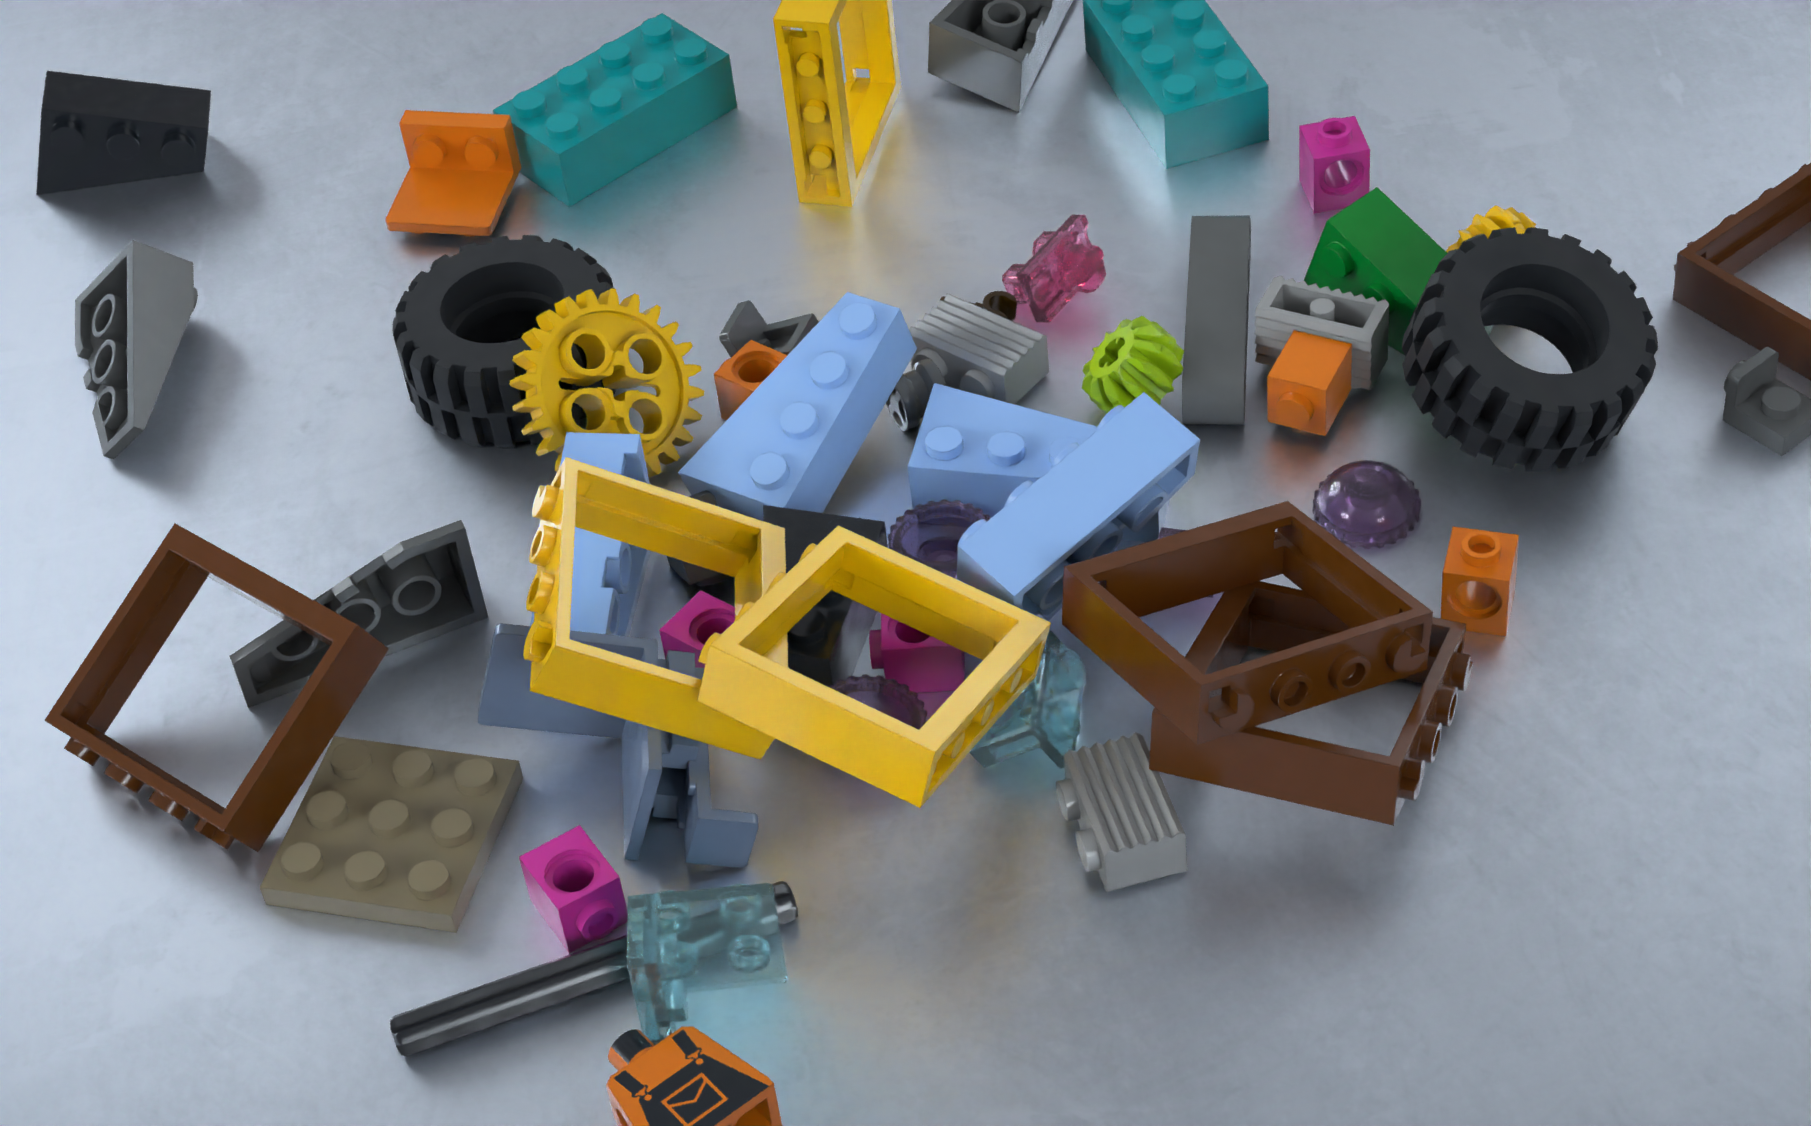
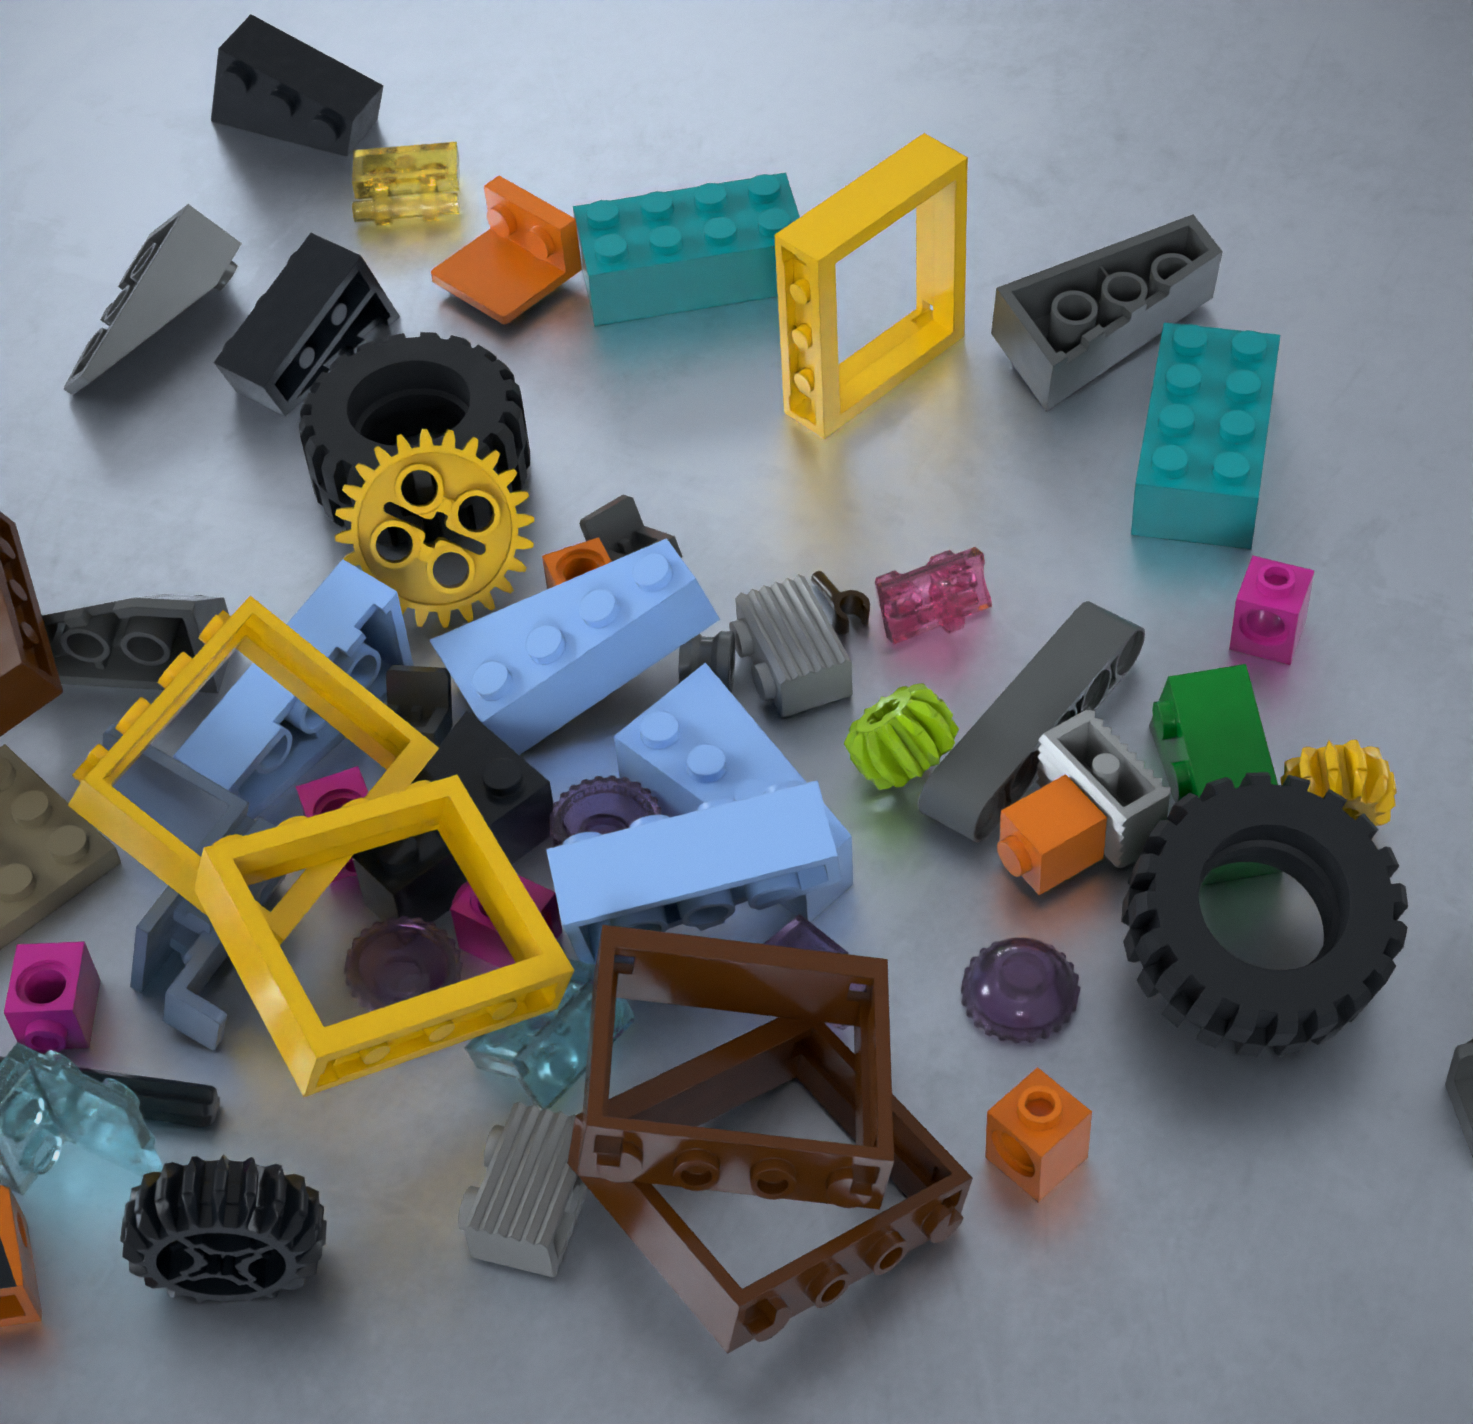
camera: 30 degrees right, 5 degrees up
none -> black gear [120,1154,327,1304]
none -> black wedge [213,232,400,416]
none -> clear yellow plate [352,142,460,226]

